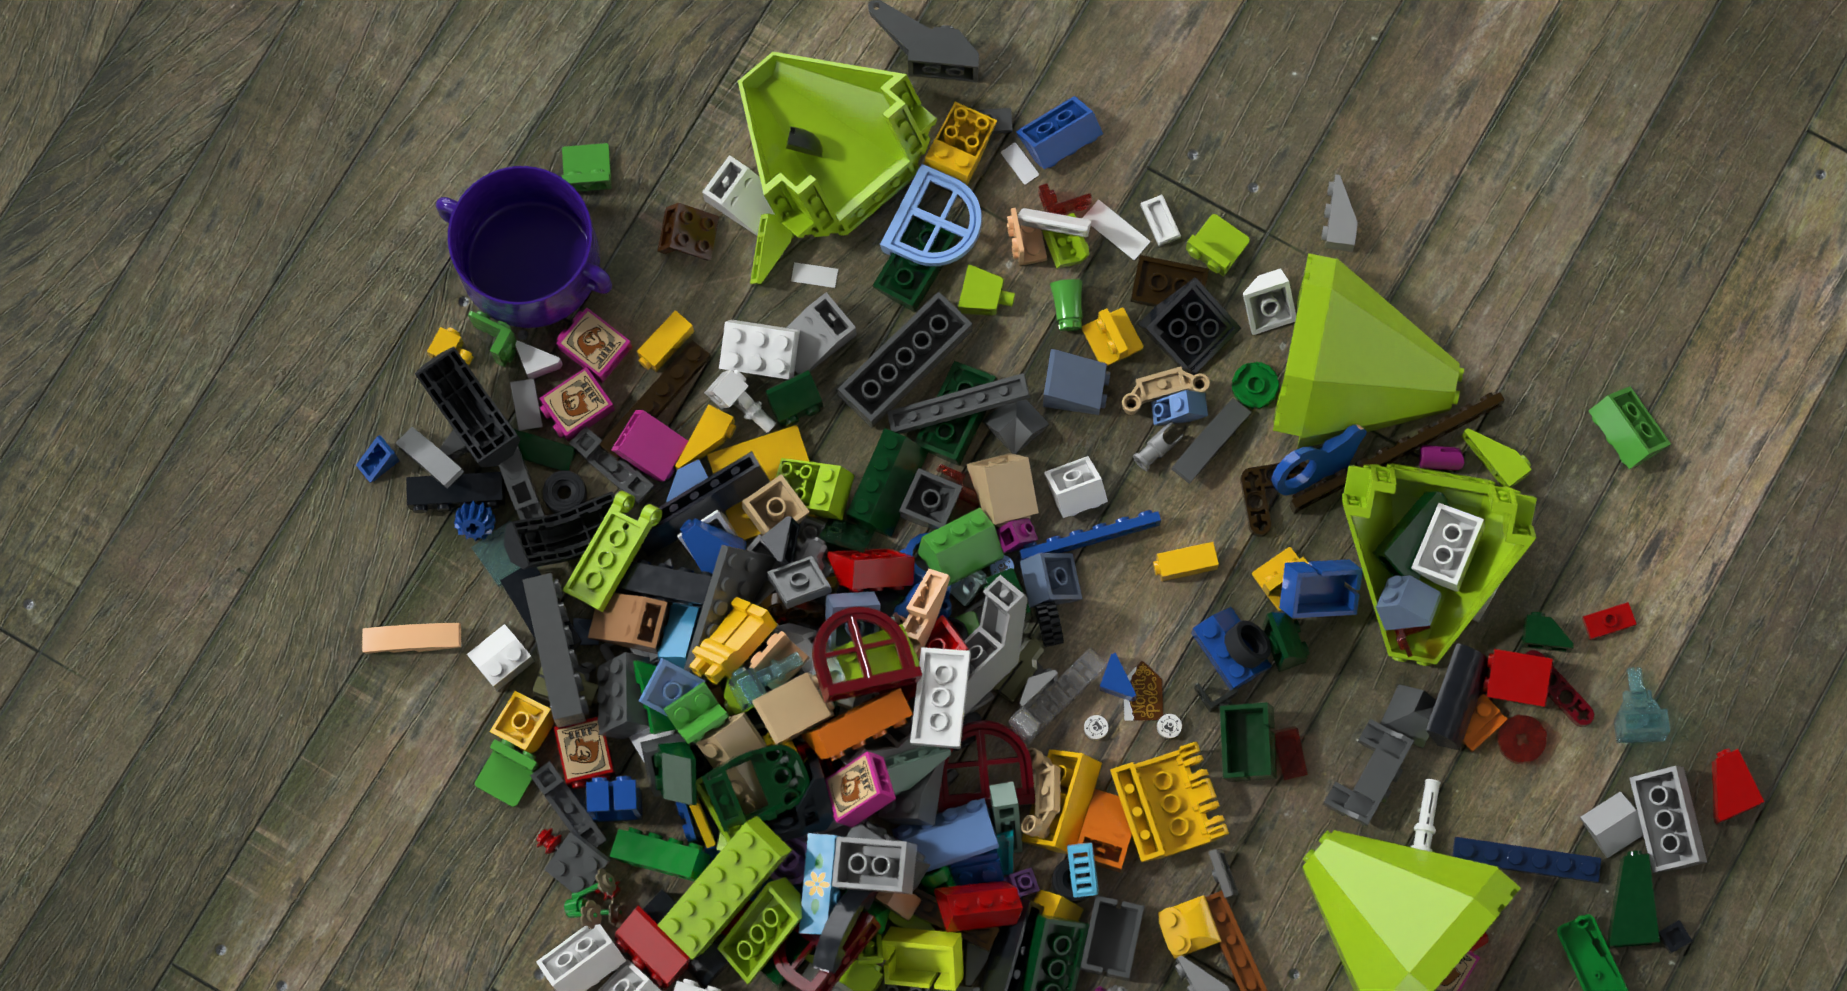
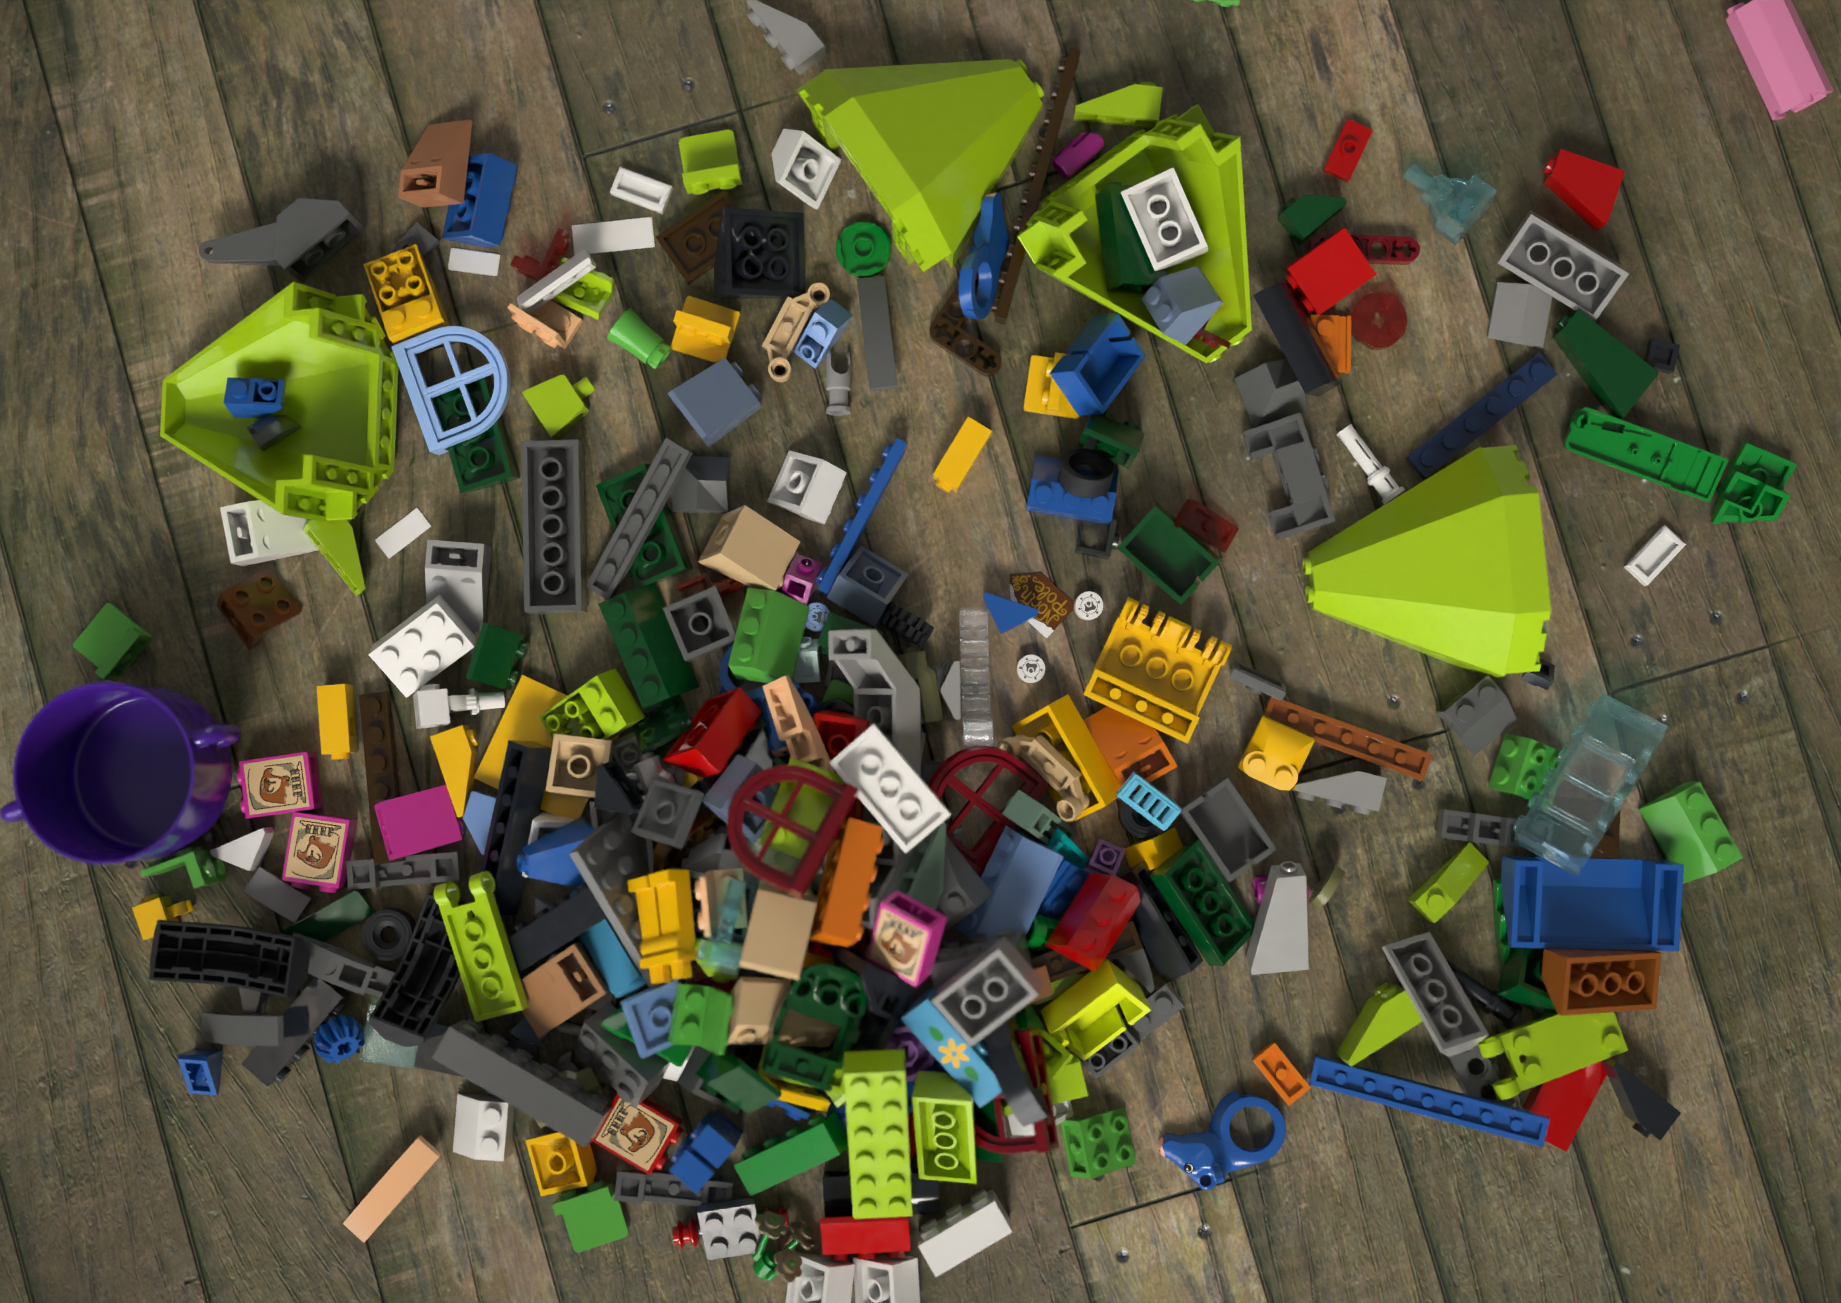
camera: 45 degrees left, 10 degrees up
none -> blue slope [224,377,286,419]
none -> nougat slope [398,120,472,208]

